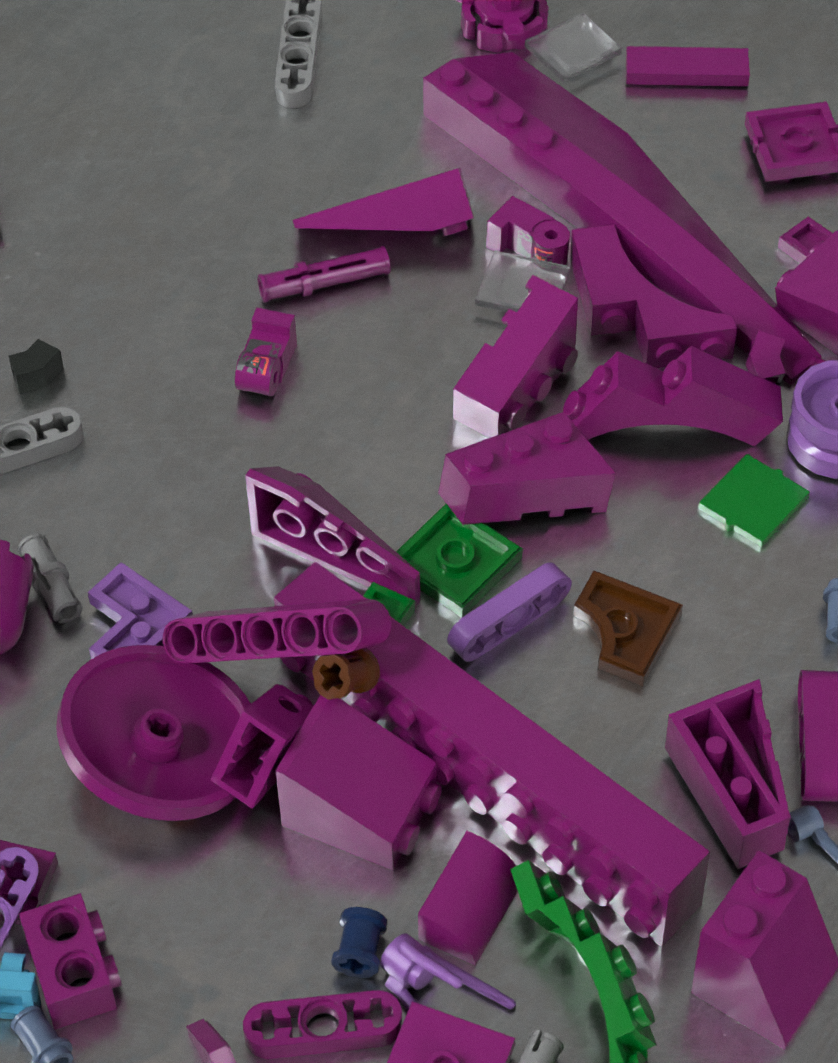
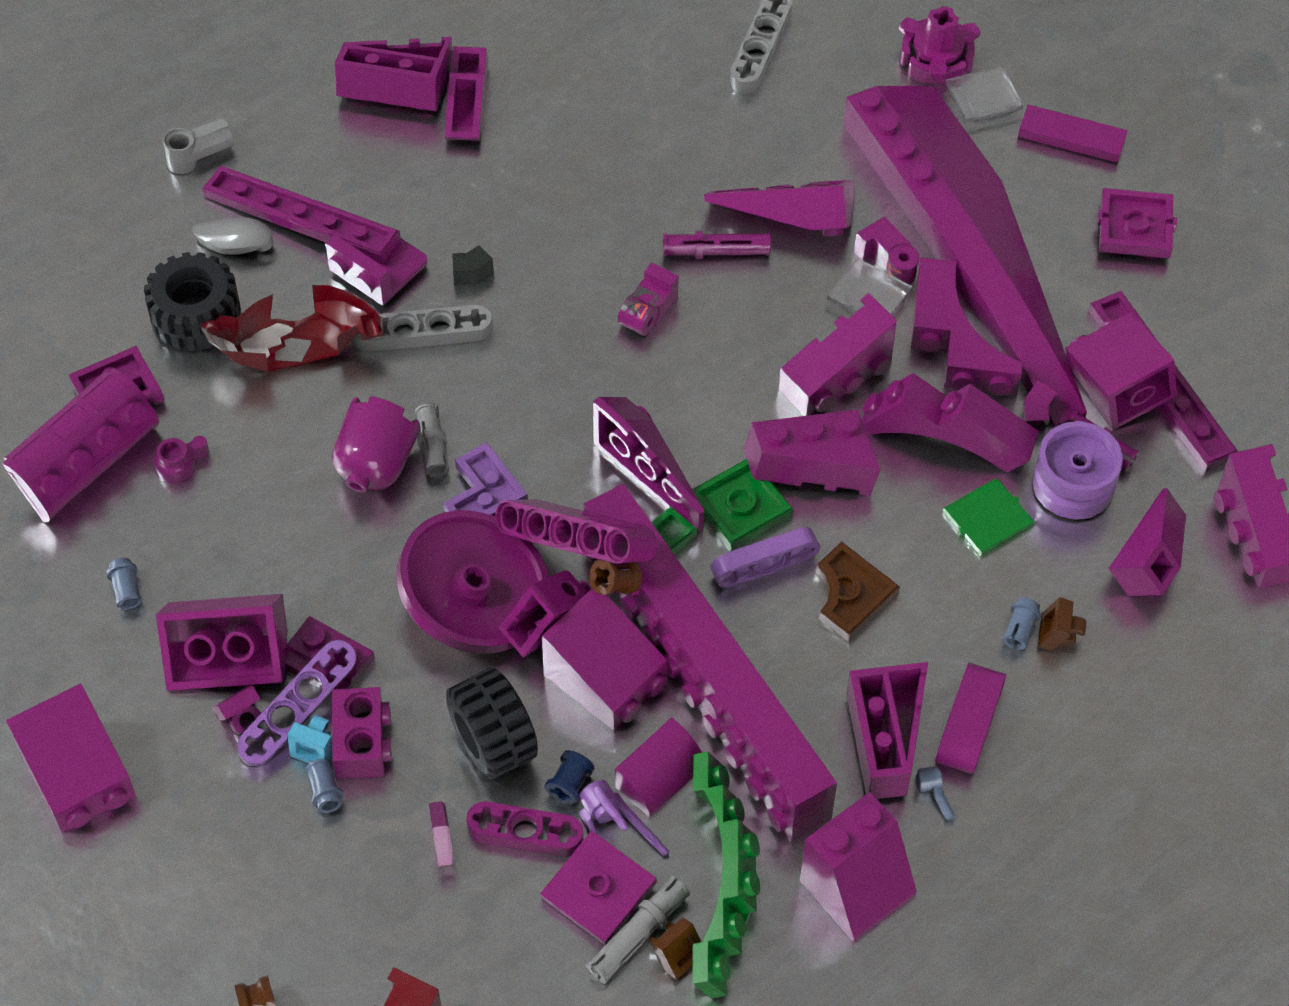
camera: 15 degrees right, 5 degrees up
none -> black tyre [446,667,538,779]

